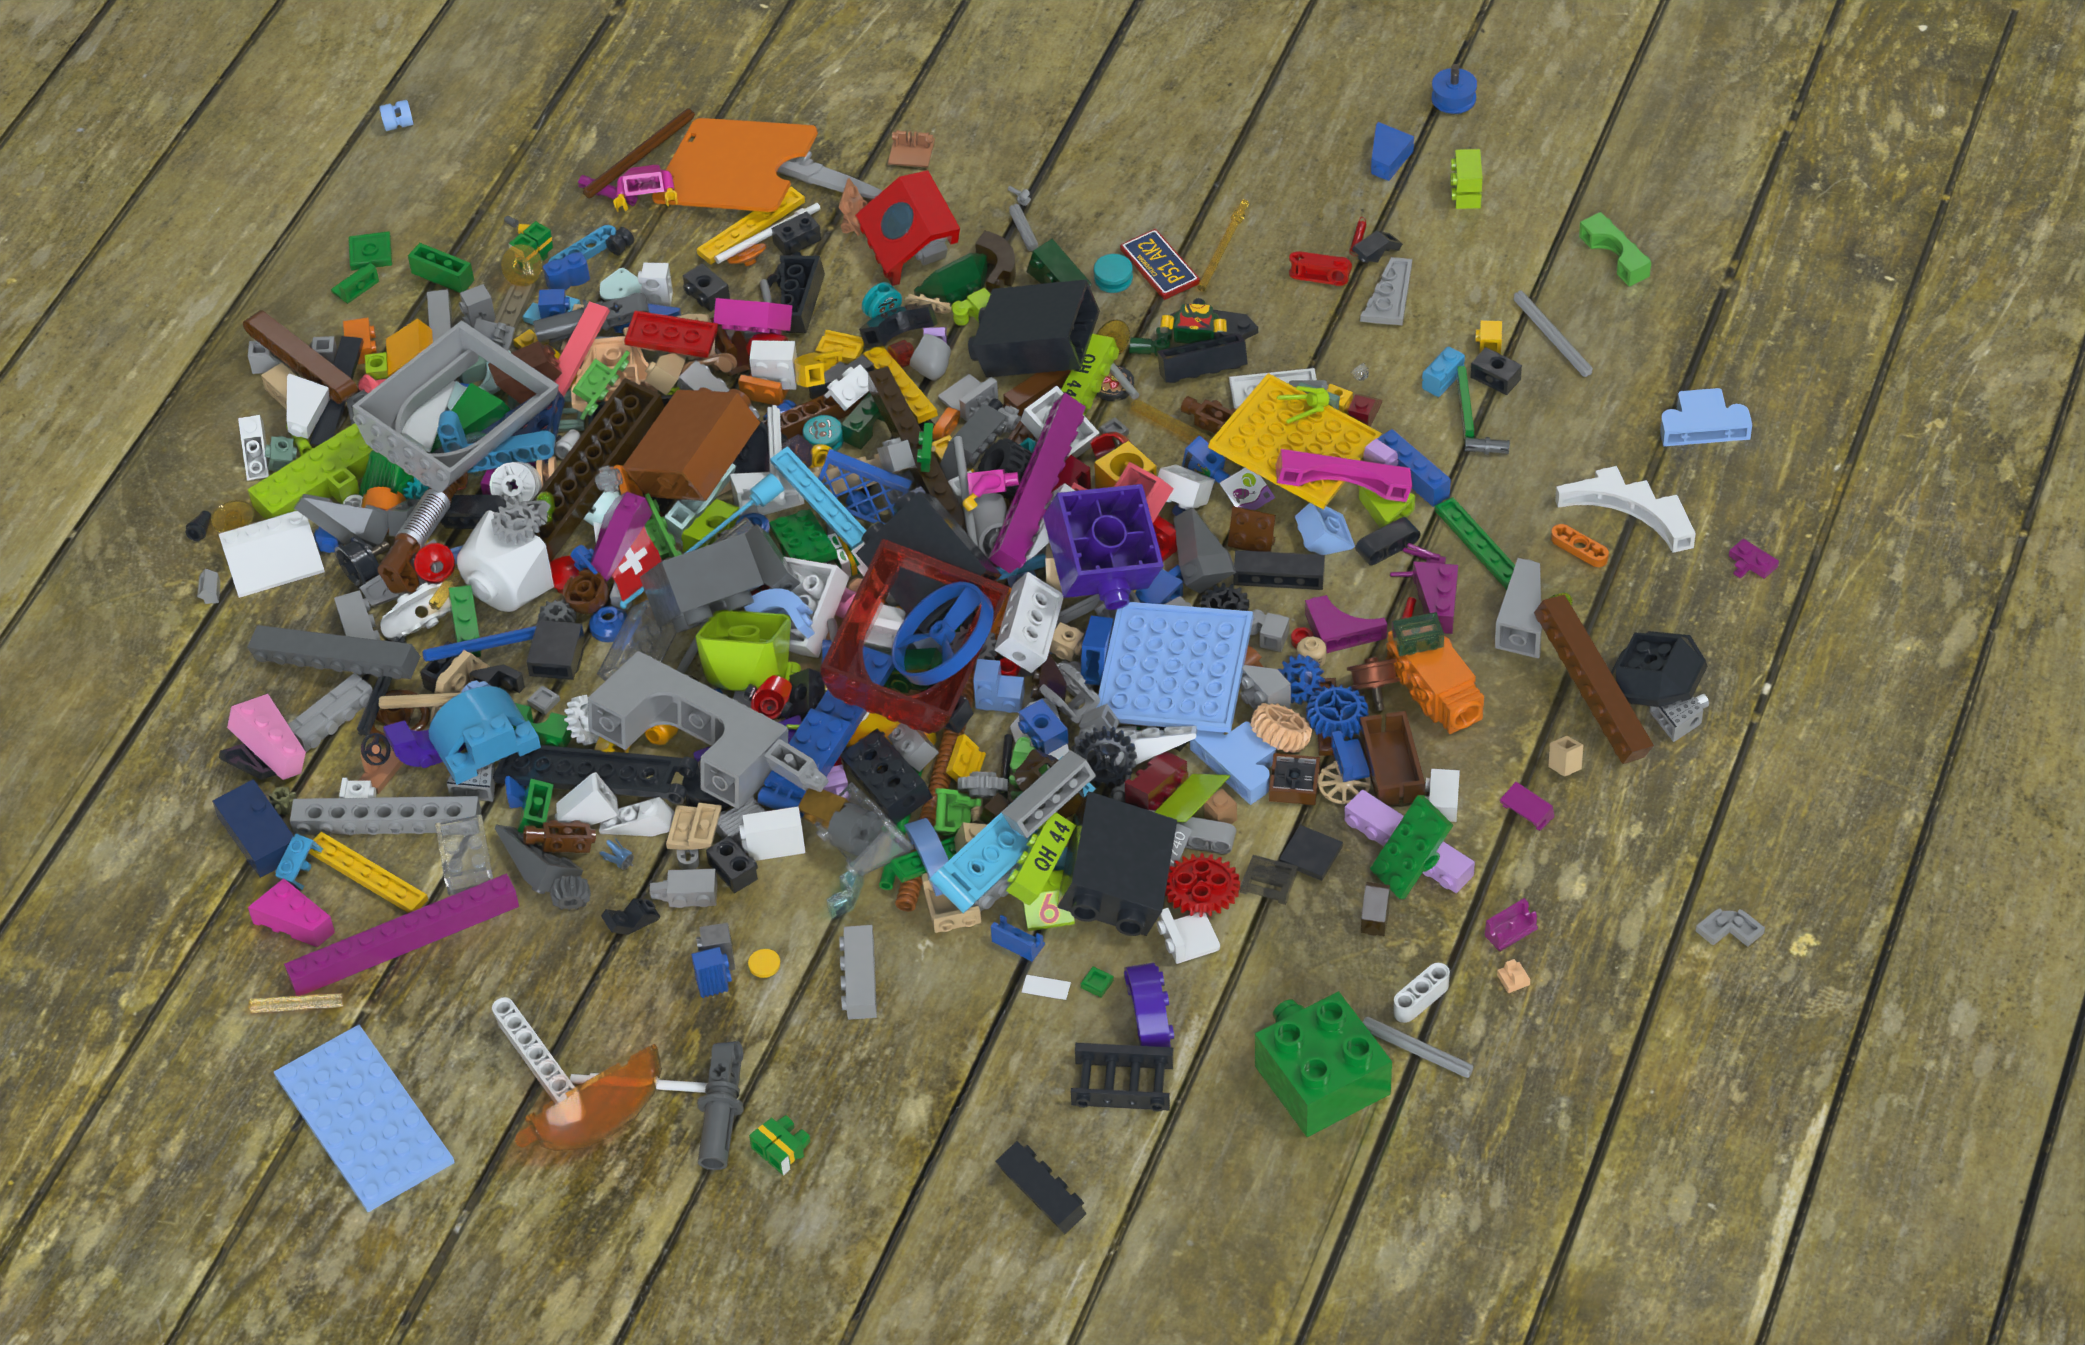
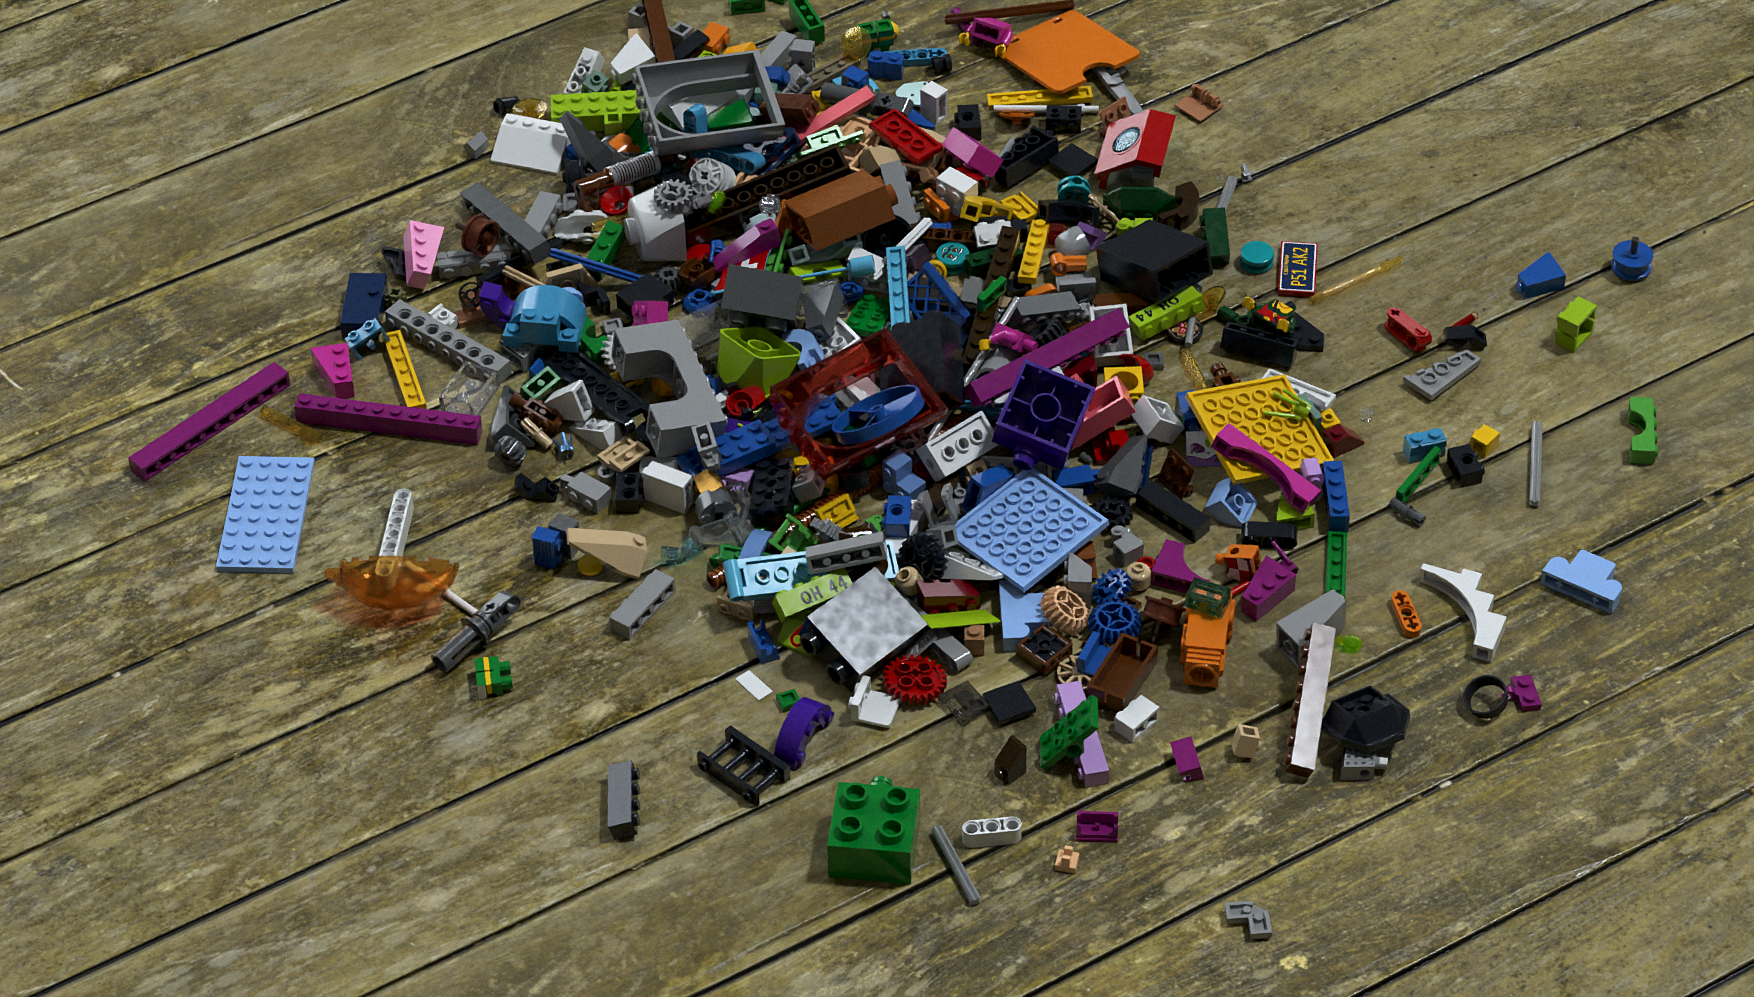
camera: 35 degrees right, 5 degrees down
none -> magenta brick [128,362,291,482]
none -> copper wheel [455,214,500,258]
none -> tan axle [520,418,554,450]
none -> tan wedge [566,528,647,580]
none -> dark pink brick [631,301,668,326]
none -> tan head [895,567,924,596]
none -> black tile [1048,143,1098,177]
none -> orange piece [1049,253,1087,276]
none -> torso [1215,544,1261,582]
none -> black tyre [1463,675,1508,719]

